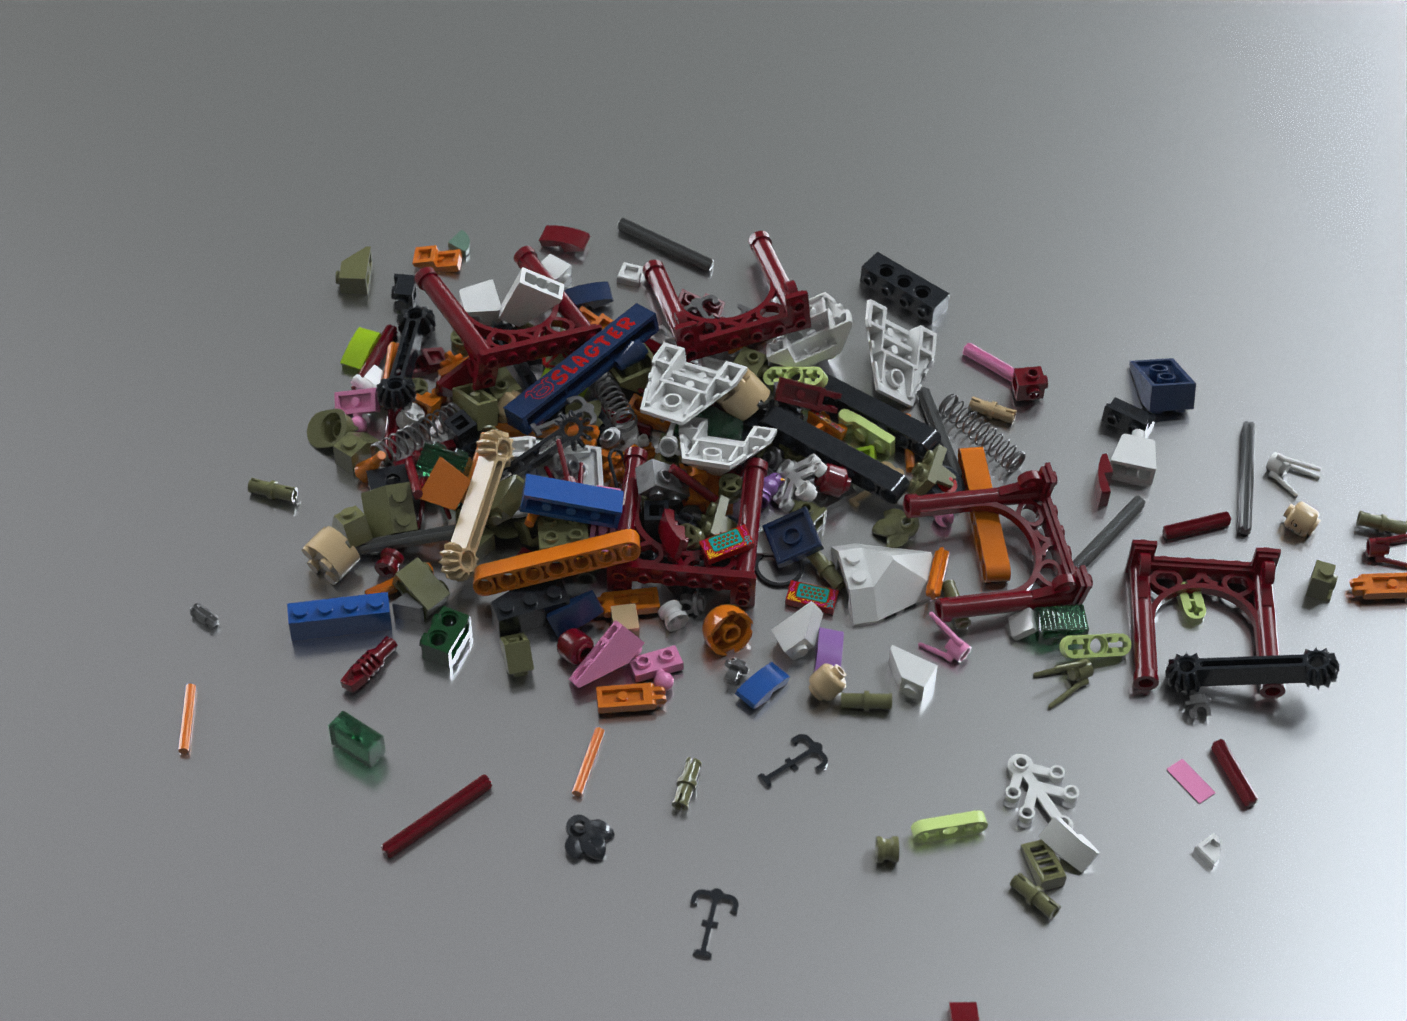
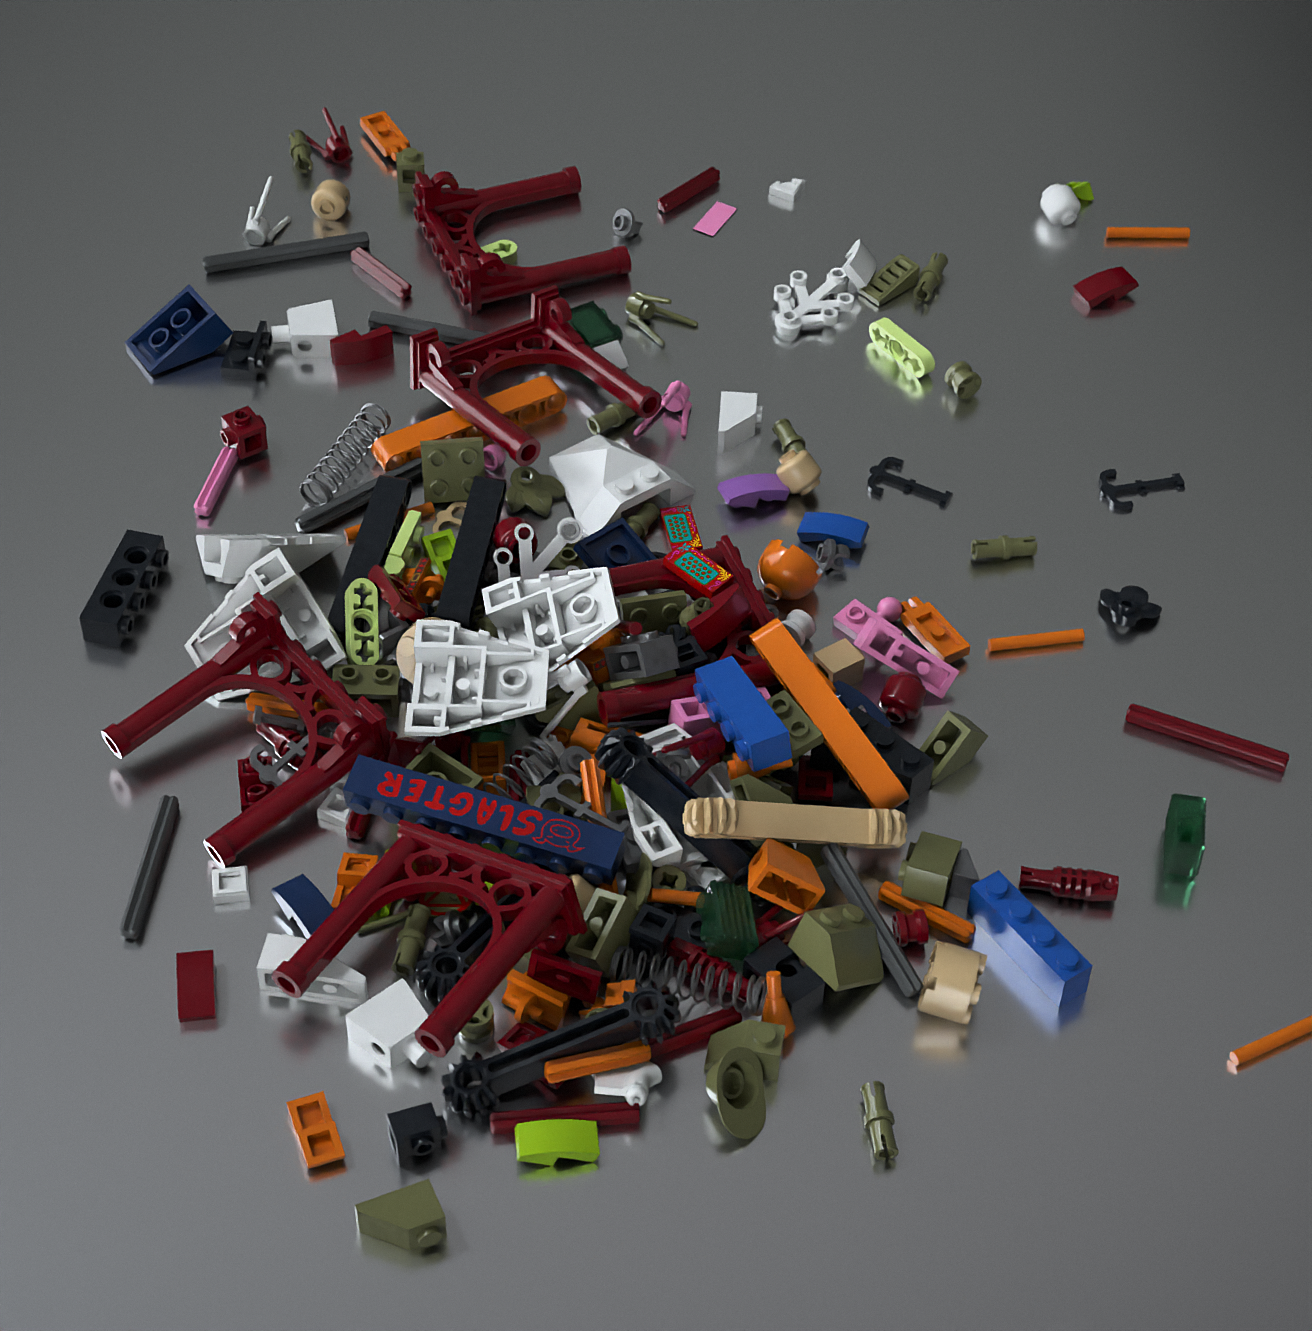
camera: 115 degrees left, 5 degrees down
flat silver piece [189,603,219,629] -> none
olive slope [332,505,373,548] -> none
bright pink plate [334,388,380,432] -> none
dark red bar [404,458,423,499] -> none
dark green brick [419,606,472,668] -> none
sand green tile [448,230,470,257] -> none
white slope [499,267,565,327] -> none
dark blue cone [613,339,648,371] -> none
white slope [771,601,823,661] -> none
orange axle [926,547,949,600] -> none
tan pin [968,396,1017,424] -> none
yellowish green beam [1059,633,1131,659] -> none
black arm [1165,647,1340,694] -> none

